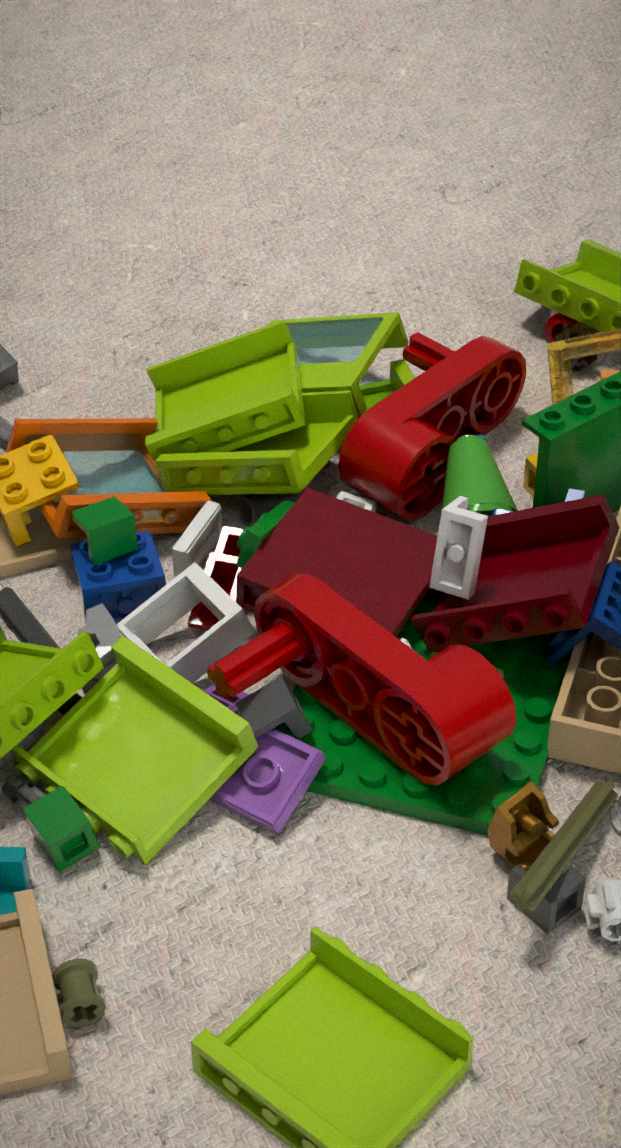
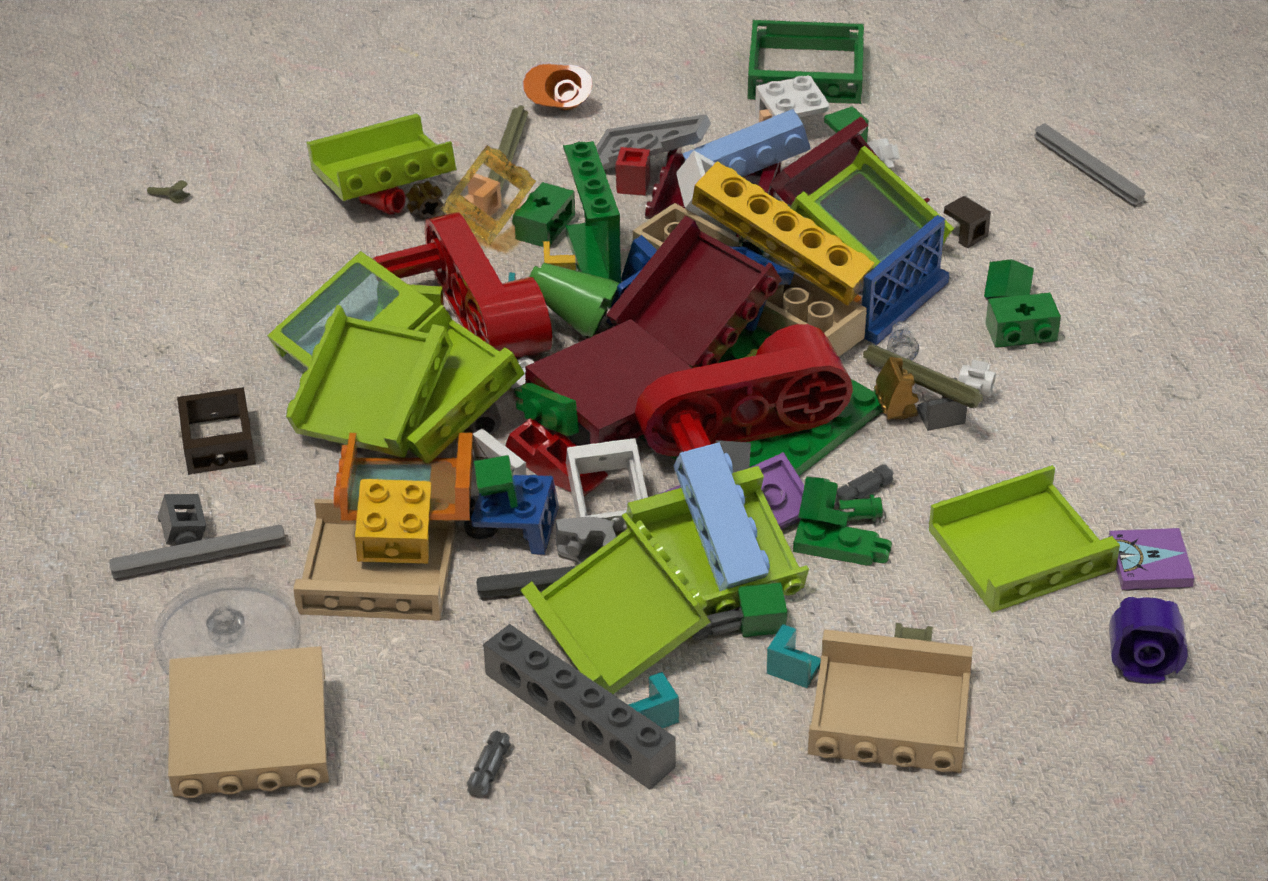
camera: 65 degrees left, 0 degrees up
white panel [429,496,488,599] -> none
none -> olive hand [147,180,191,203]
none -> dark brown window [177,387,256,475]
none -> light blue brick [674,442,770,591]
none -> green hinge [793,518,892,566]
none -> green panel [798,476,849,526]
none -> dark grey axle [835,464,894,503]
none -> green pin [838,494,883,522]

